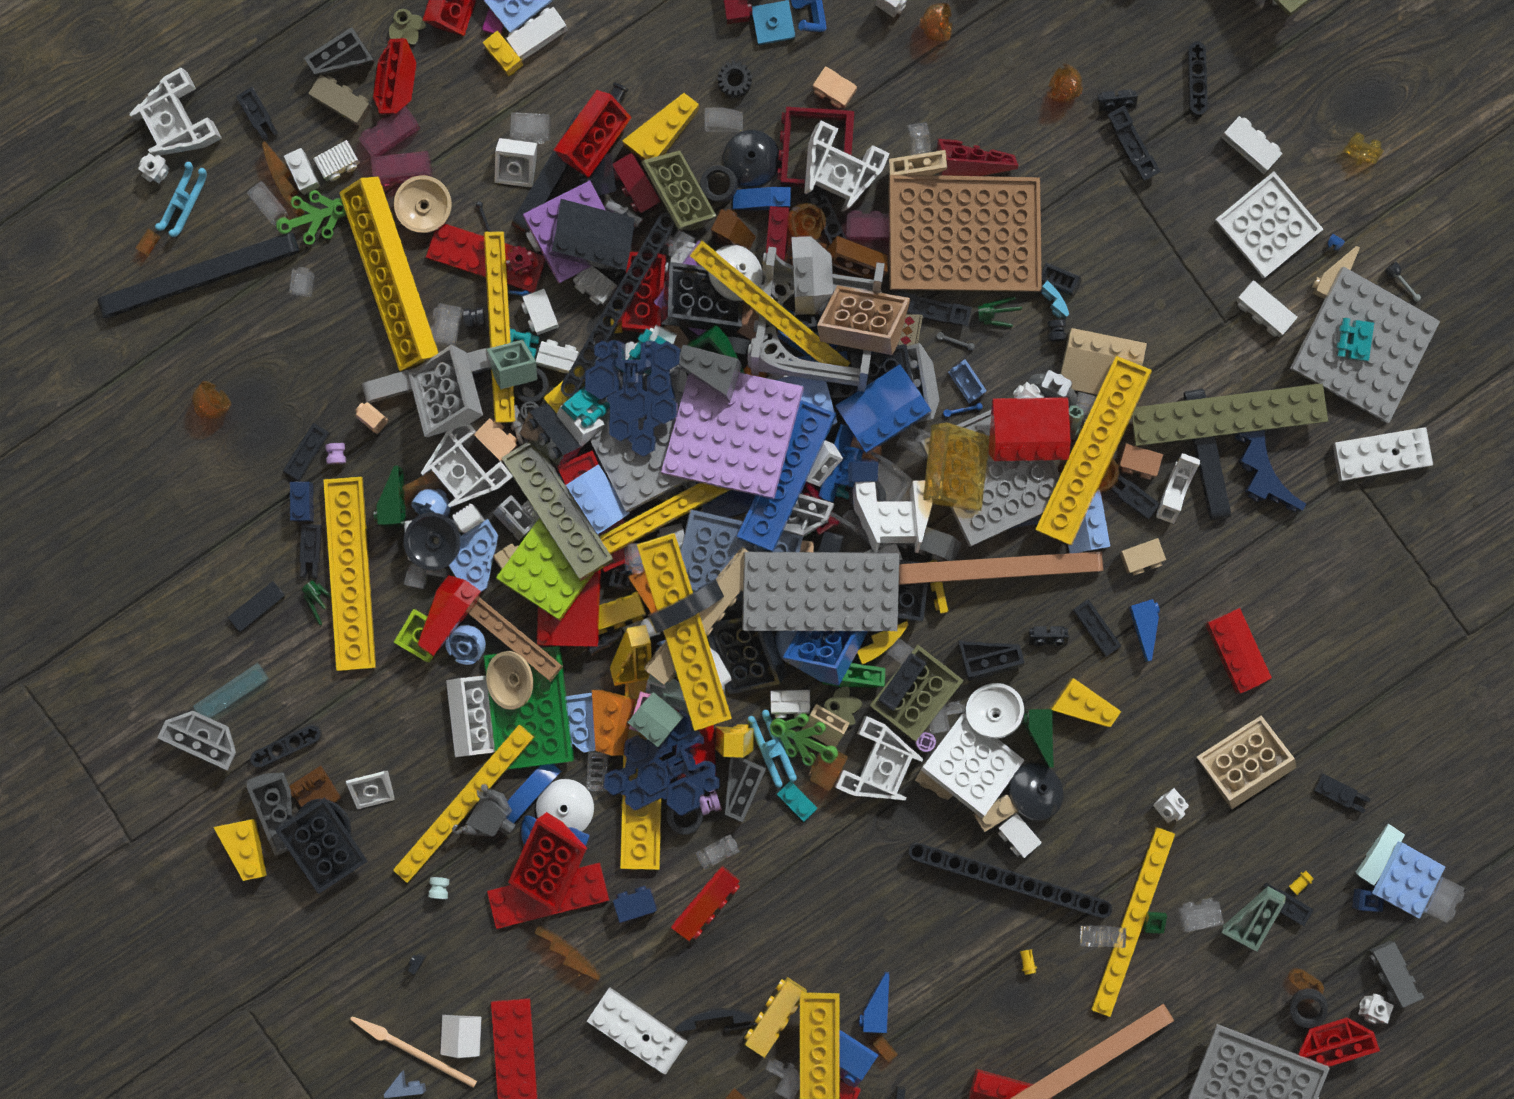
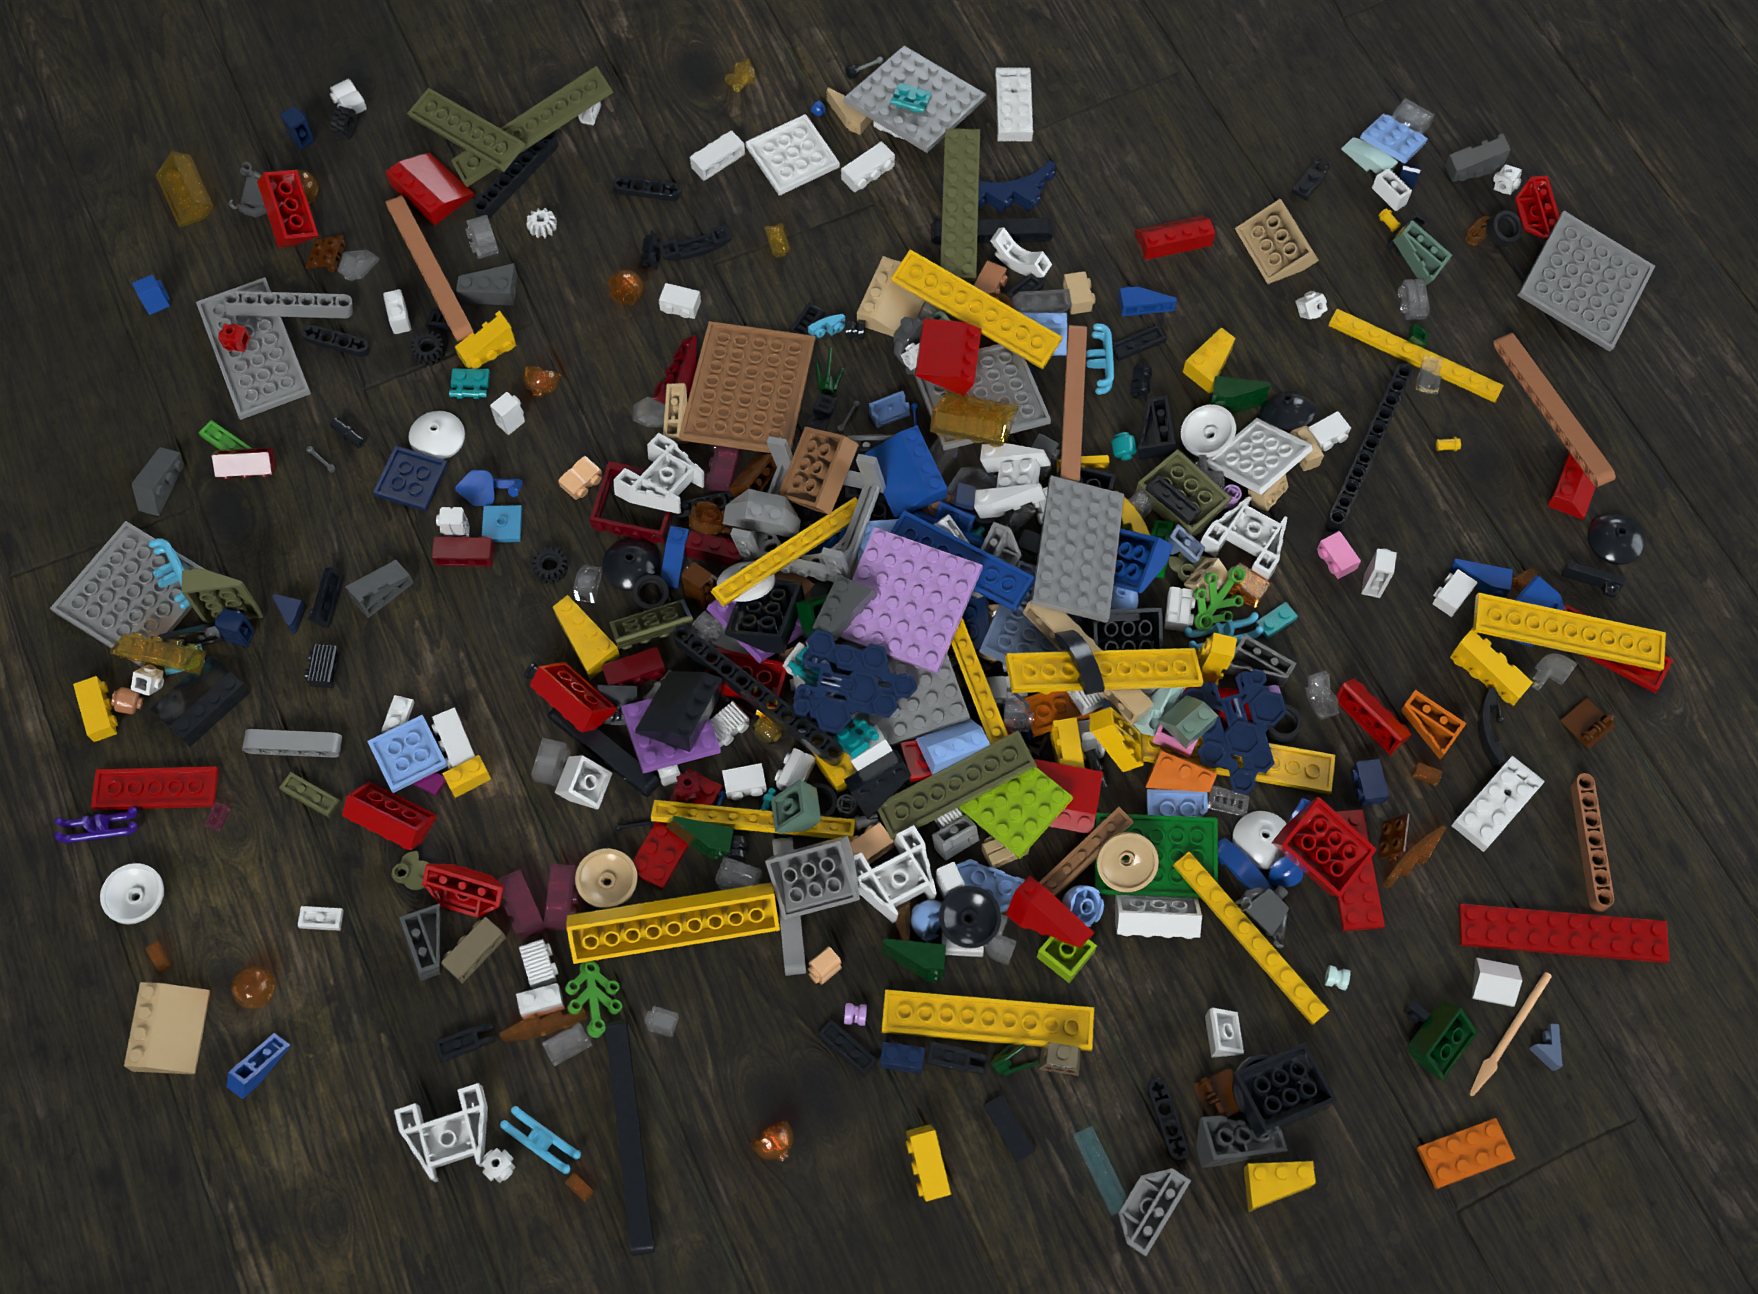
camera: 85 degrees left, 20 degrees down
none -> white brick [659,283,701,319]
none -> dark green slope [666,816,734,860]
none -> clear yellow head [753,714,782,743]
none -> clear yellow hips [765,223,790,258]
none -> yellow wedge [906,1124,951,1201]
none -> clear brick [1011,289,1072,313]
none -> dark tan torso [1038,1043,1081,1076]
none -> medium azure piece [1086,323,1114,395]
none -> teal head [1111,432,1137,461]
none -> sand blue slope [1168,524,1205,563]
none -> bright pink brick [1317,531,1361,579]
none -> white brick [1361,549,1397,598]
none -> white brick [1372,168,1412,211]
none -> reddish brown hinge [1378,813,1410,862]
none -> orange wedge [1401,690,1466,760]
none -> dark green slope [1406,1000,1478,1081]
none -> clear orange piece [1412,762,1442,786]
none -> orange plate [1417,1118,1515,1190]
none -> white brick [1432,569,1477,617]

